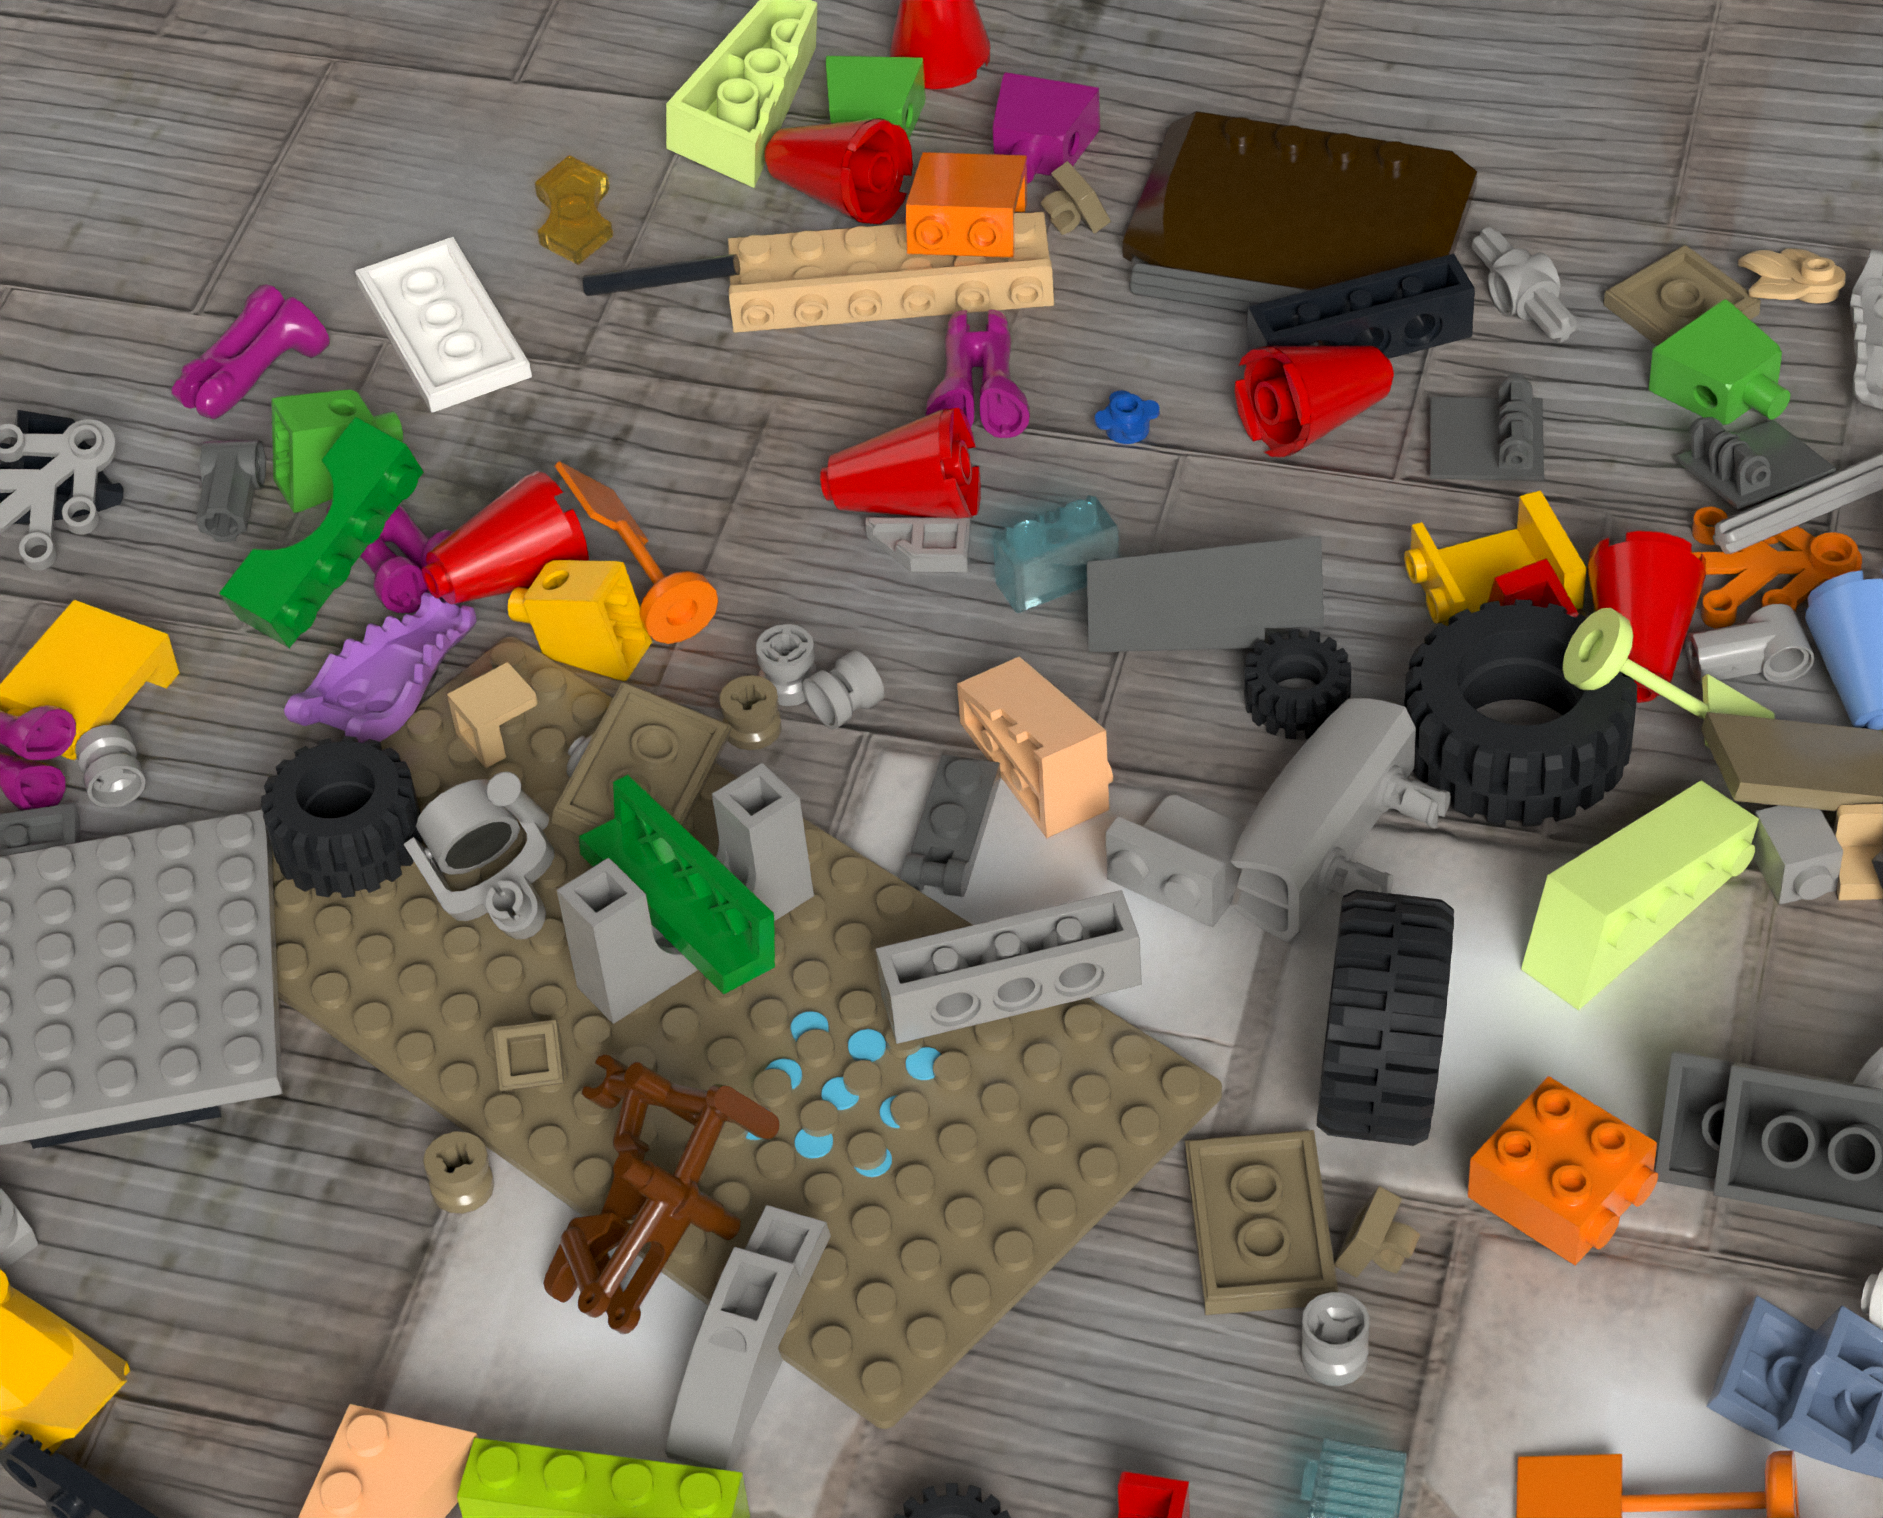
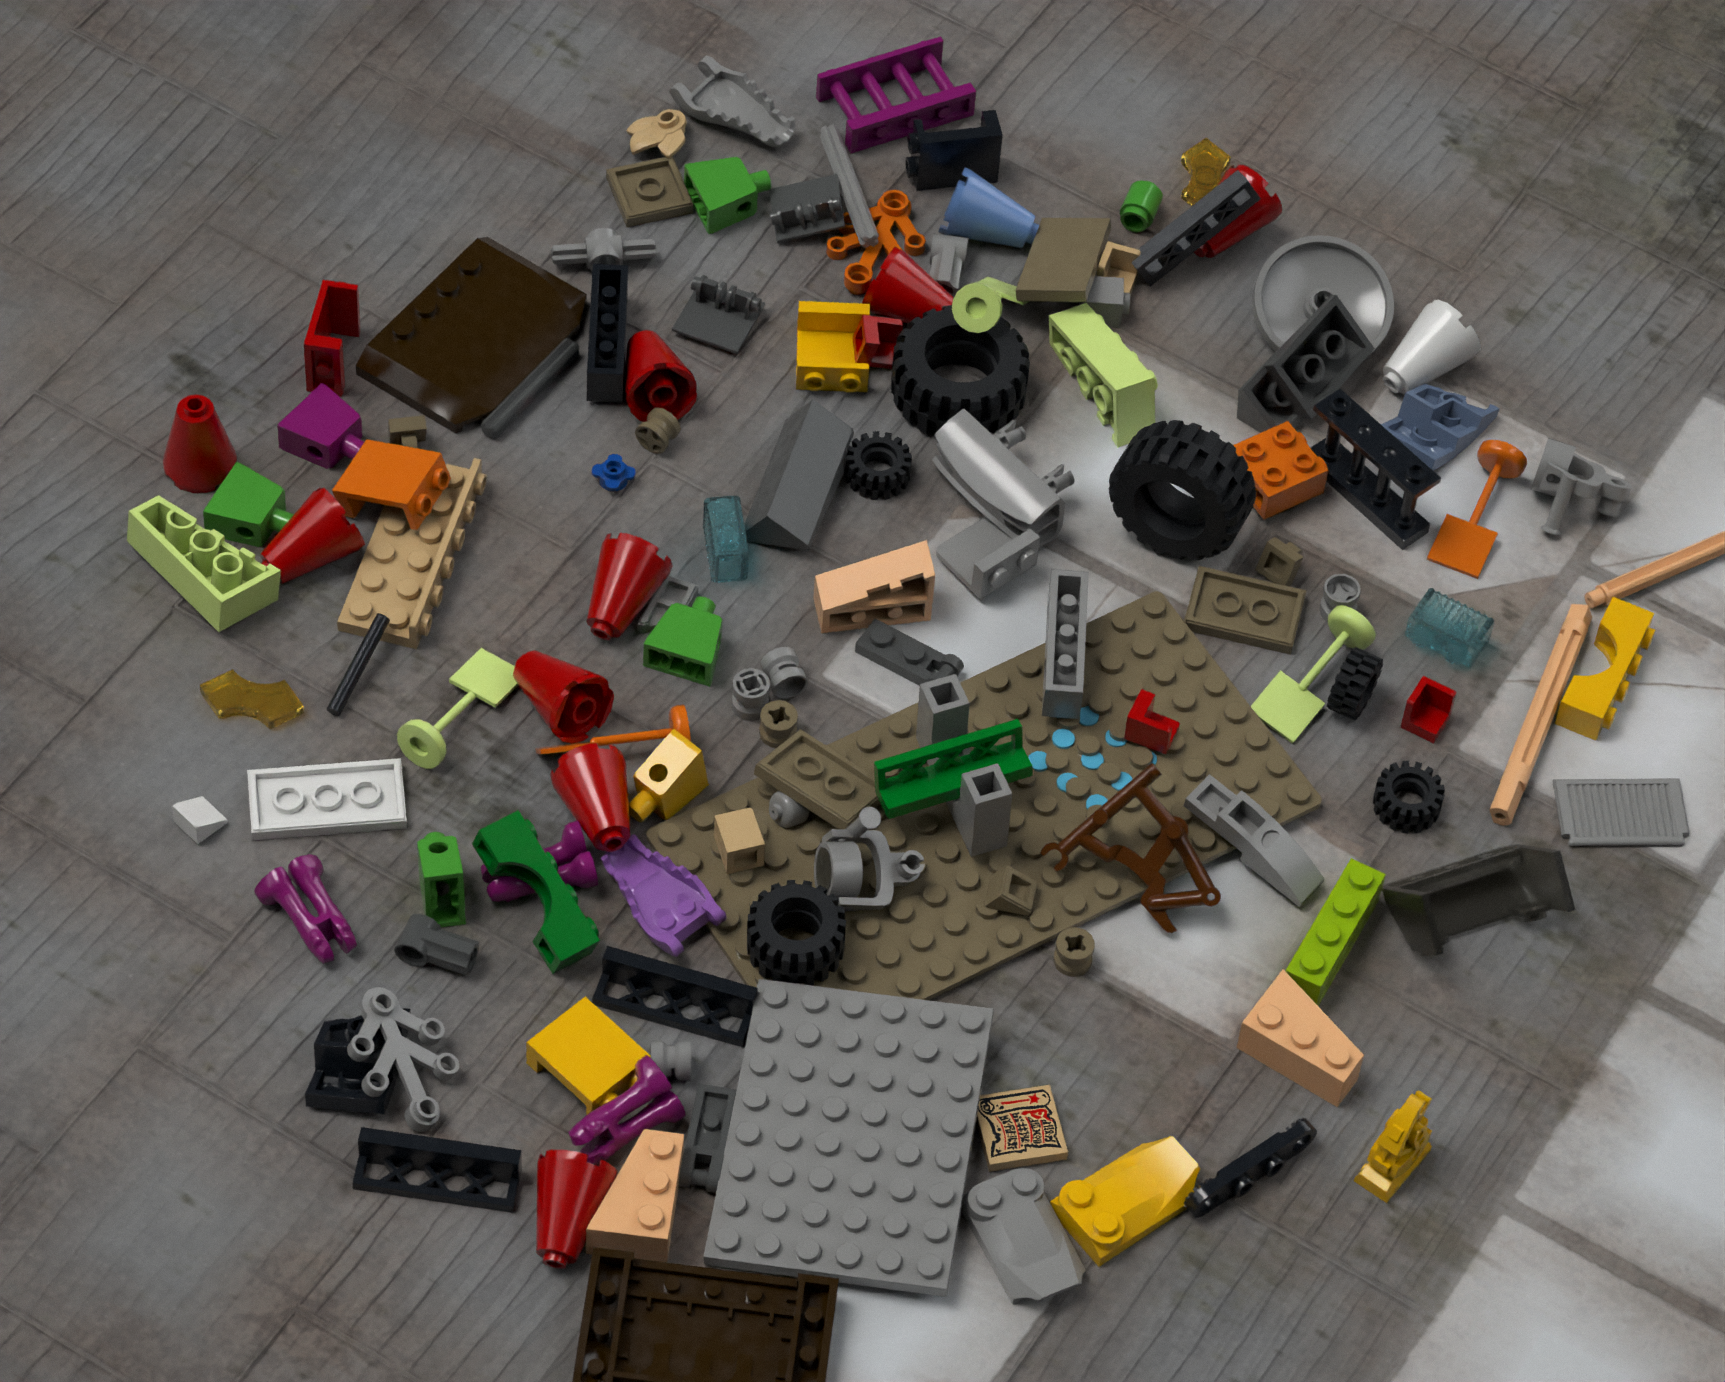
camera: 80 degrees left, 5 degrees up
magenta piece [925,309,1030,438] -> none
none -> white slope [171,796,228,844]
none -> red panel [304,280,361,397]
none -> yellowish green piece [397,648,518,769]
none -> red cone [513,650,614,744]
none -> black fence [592,946,758,1047]
none -> dark tan wheel [635,408,681,454]
none -> bright green torso [643,596,723,687]
none -> tan tile [976,1085,1068,1172]
none -> red panel [1124,689,1180,755]
none -> yellowish green piece [1251,605,1376,744]
none -> black fence [1311,389,1441,550]
none -> black tyre [1327,647,1384,720]

